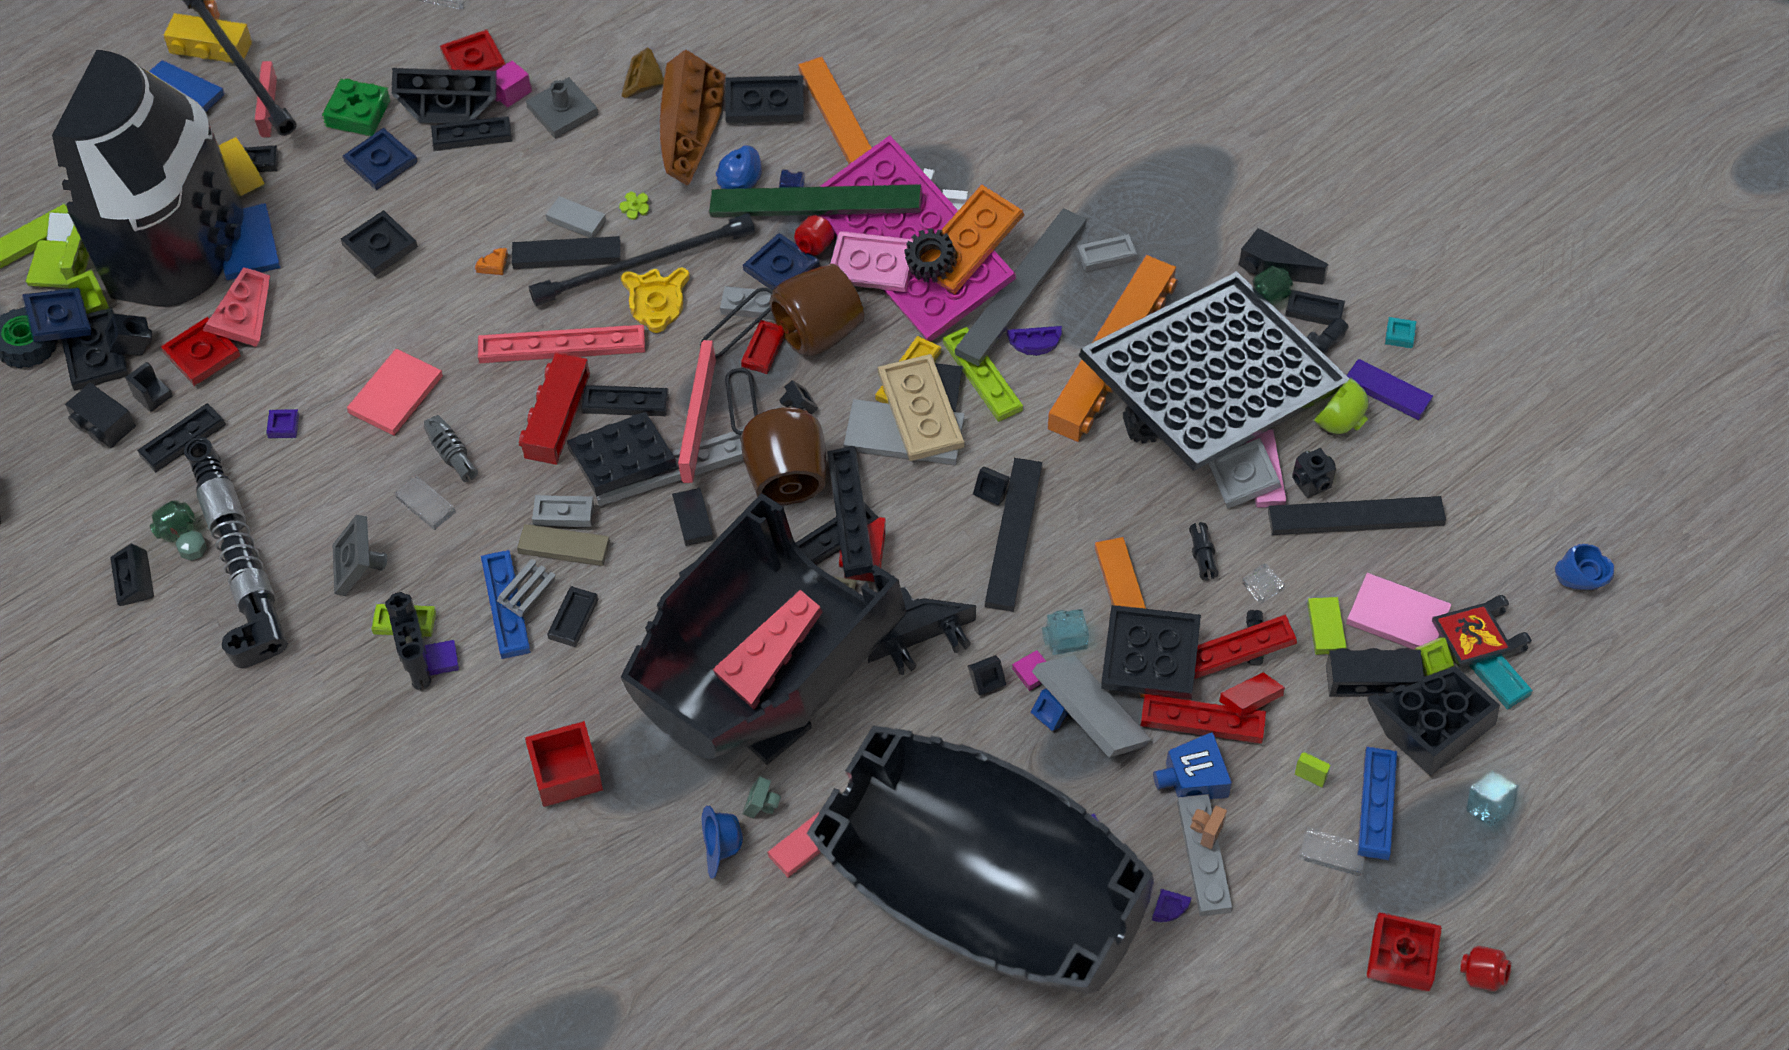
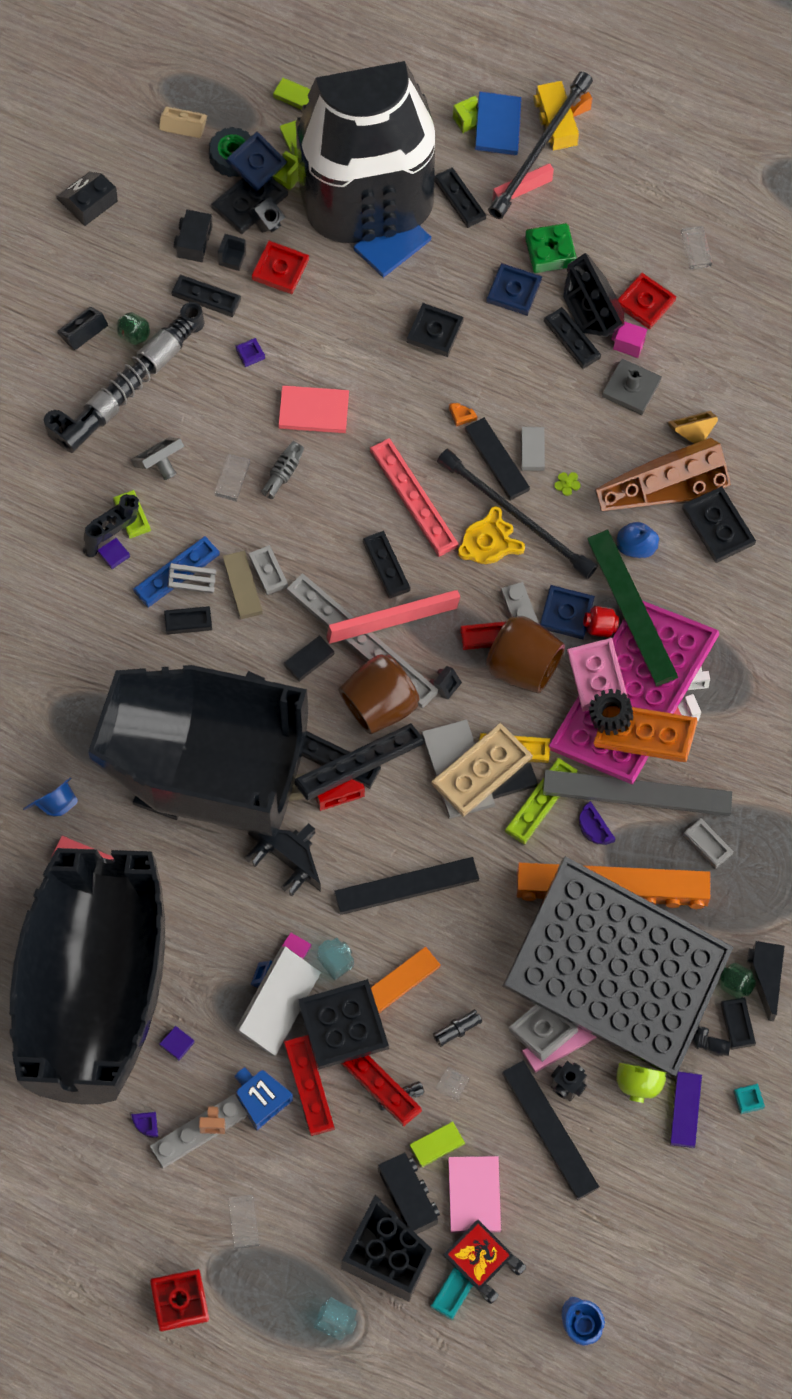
camera: 60 degrees right, 10 degrees up
sand green tile [176,530,207,561] -> none
coral wing [203,267,270,347] -> none
yellow slope [219,137,265,196] -> none
red brick [519,353,590,465] -> none
red piece [524,721,603,807] -> none
black plate [566,412,677,496] -> none
black piece [700,287,773,358] -> none
coral wing [713,590,823,710] -> none
black piece [725,368,758,435] -> none
sand green tile [742,776,781,818] -> none
clear blue wheel [779,169,805,188] -> none
orange tile [798,57,871,164] -> none
black tile [968,655,1006,696] -> none
black tile [972,466,1010,505] -> none
red tile [1219,672,1285,717] -> none
lime tile [1294,752,1331,788] -> none
blue tile [1357,746,1397,860] -> none
lime tile [1415,637,1454,676] -> none
red head [1460,945,1512,991] -> none

